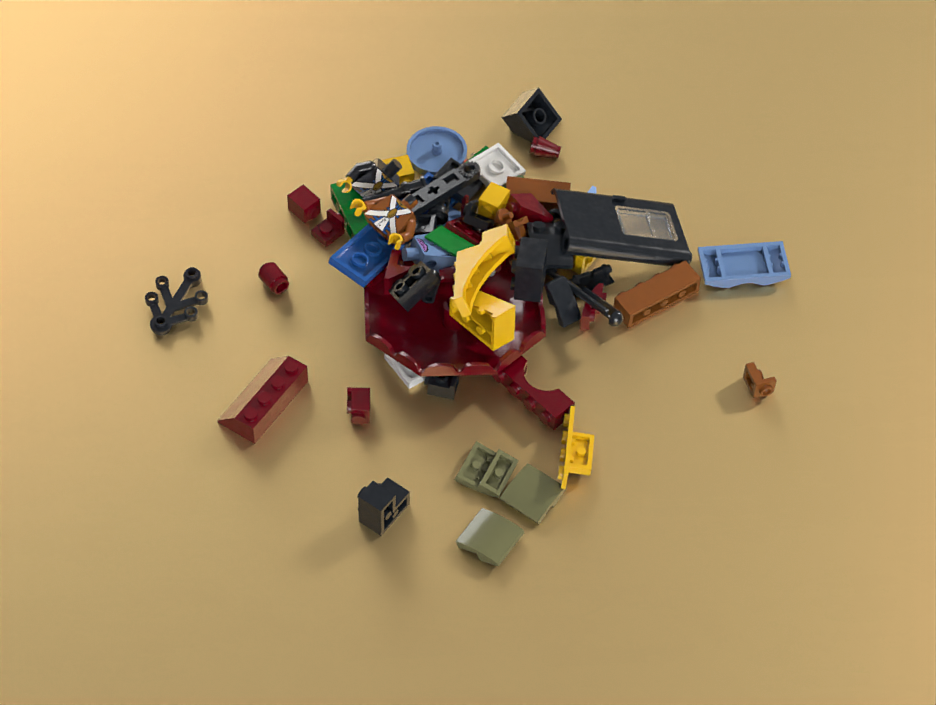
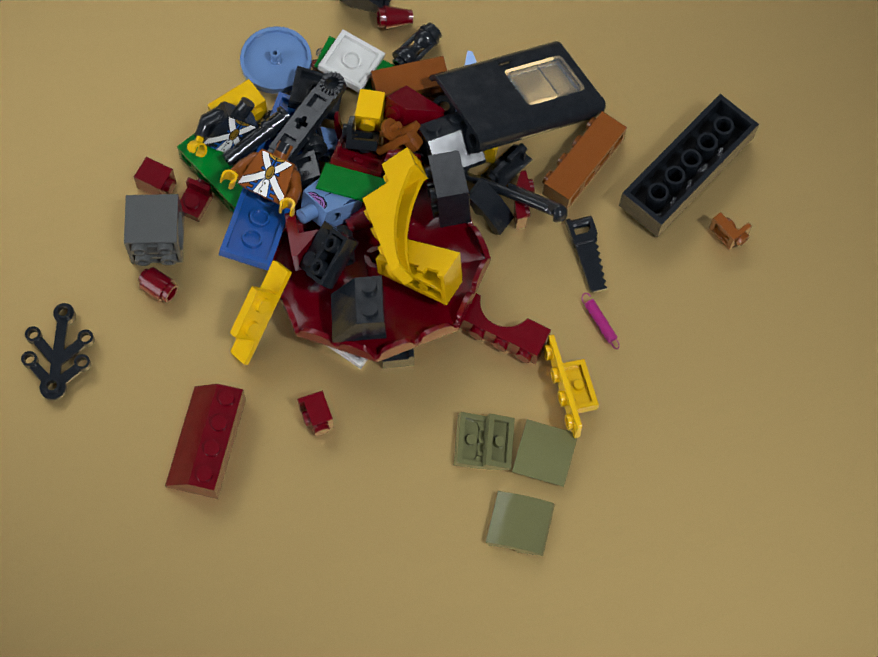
camera: 20 degrees left, 15 degrees up
black brick [357,477,410,536] -> none
medium blue slope [697,241,791,289] -> none
none -> dark grey brick [124,194,185,266]
none -> yellow bracket [230,261,292,365]
none -> black slope [331,276,387,343]
none -> black piece [392,22,442,66]
none -> black piece [565,215,607,293]
none -> dark pink piece [582,293,619,349]
none -> black brick [619,94,759,237]

